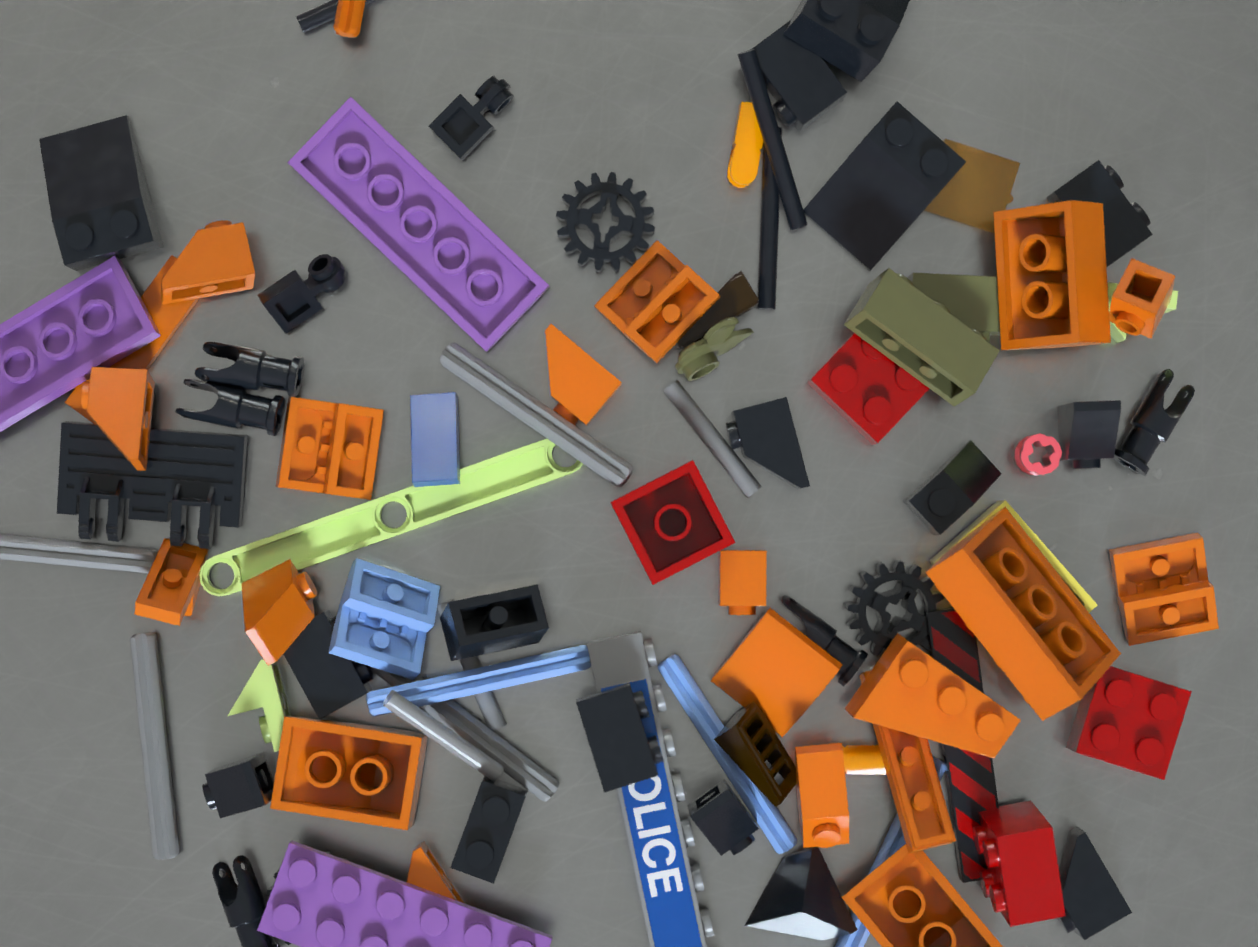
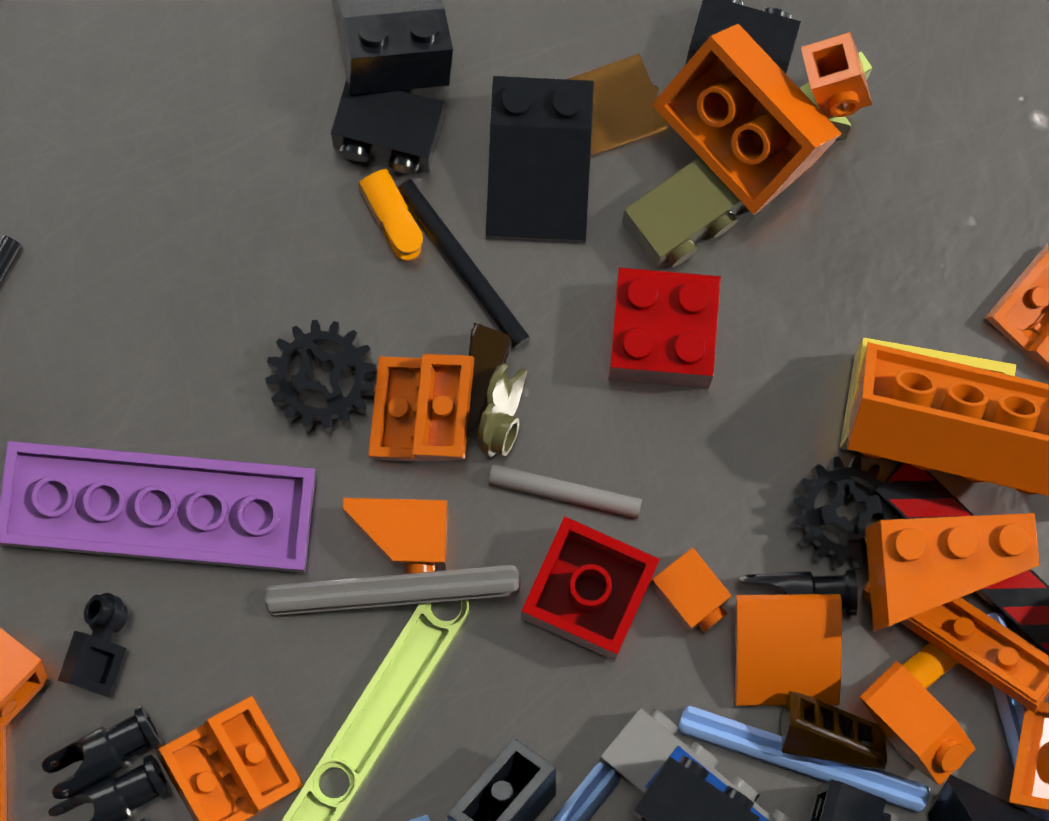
camera: 40 degrees left, 10 degrees down
tile [410,392,460,487] -> none
black plate [429,76,514,160] -> none
black slope [726,397,810,489] -> none
black bar [737,49,807,230] -> none
olive brick [844,268,1000,407] -> none
black slope [903,440,1002,535] -> none
coral bush [1014,433,1062,476] -> none
black slope [1058,400,1121,469] -> none
black piece [1113,369,1195,476] -> none

